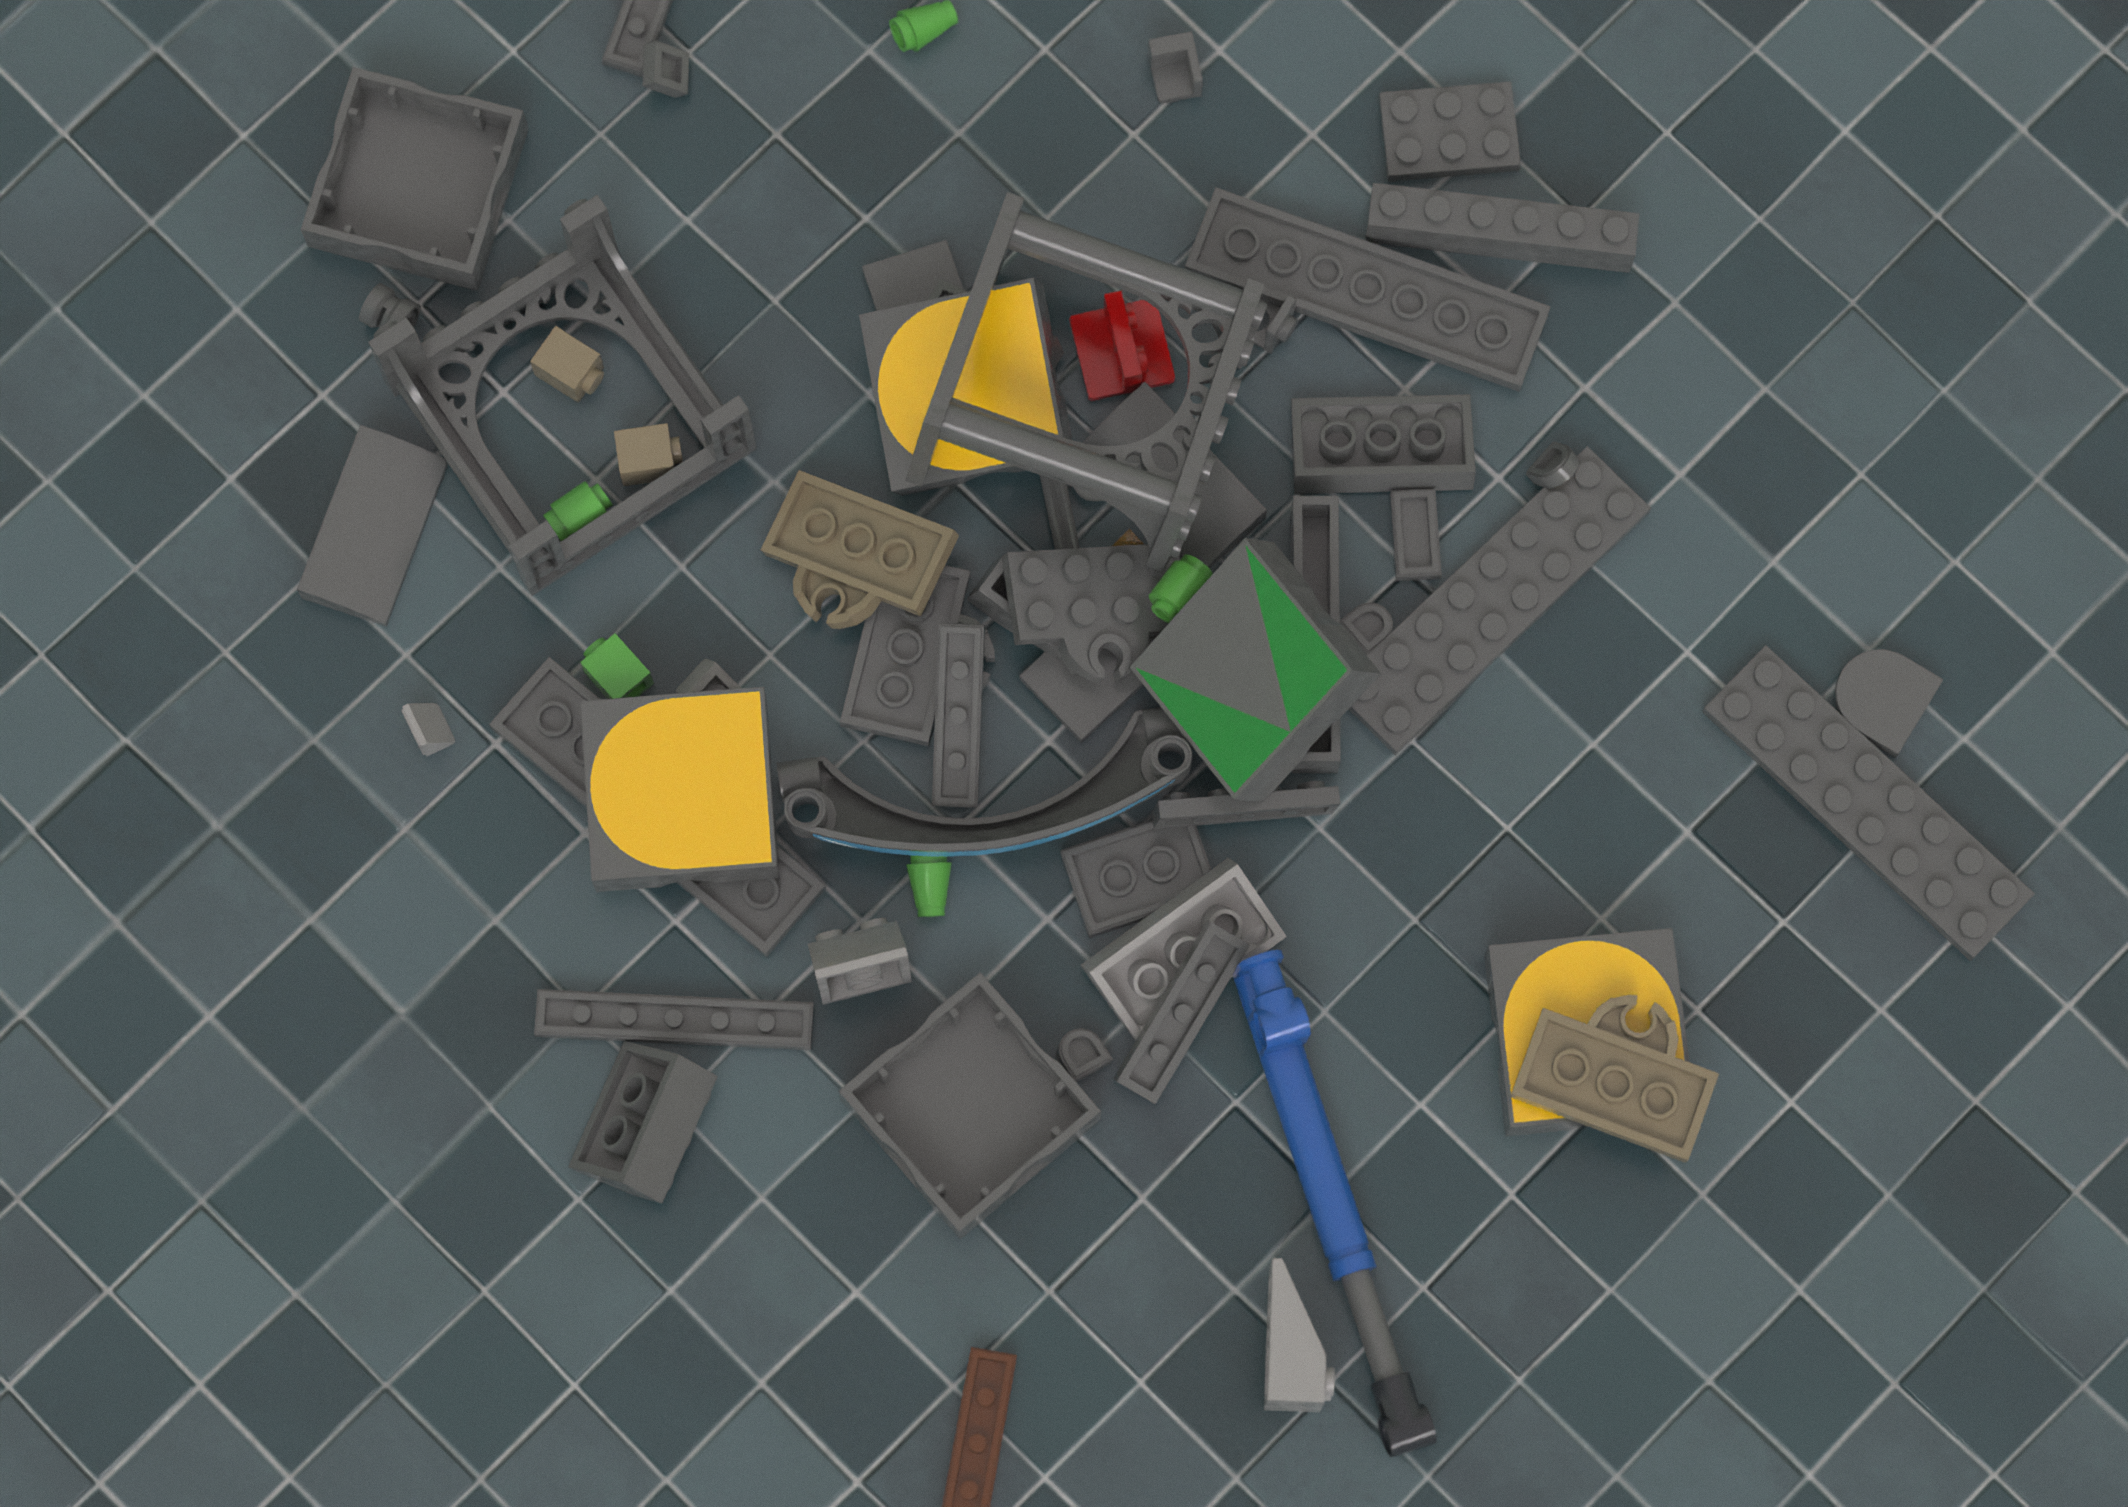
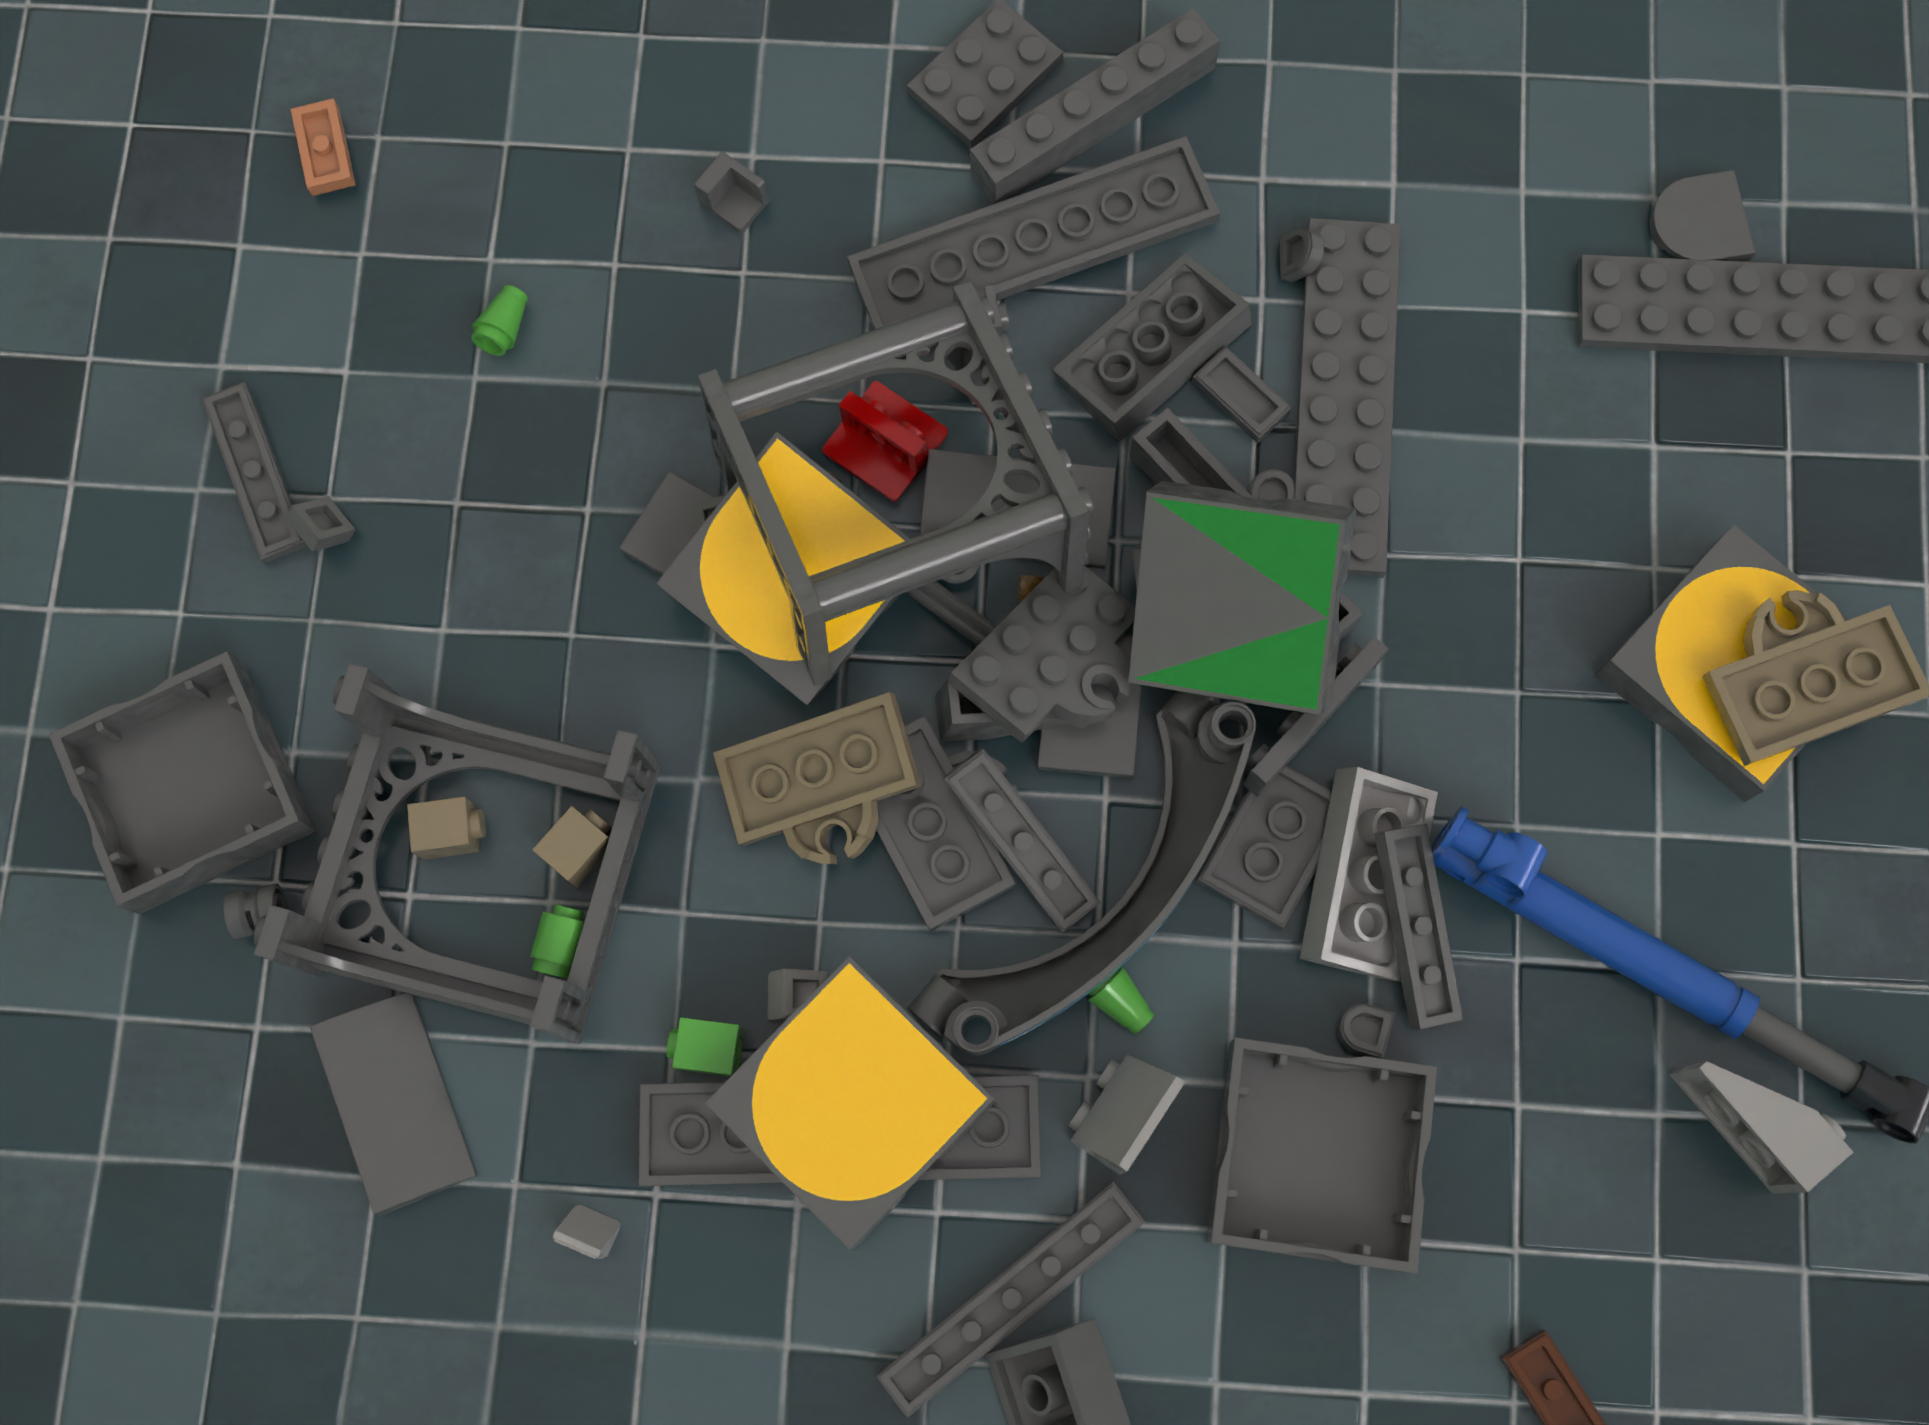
camera: 35 degrees left, 0 degrees up
bright green brick [1149,554,1213,623] -> none

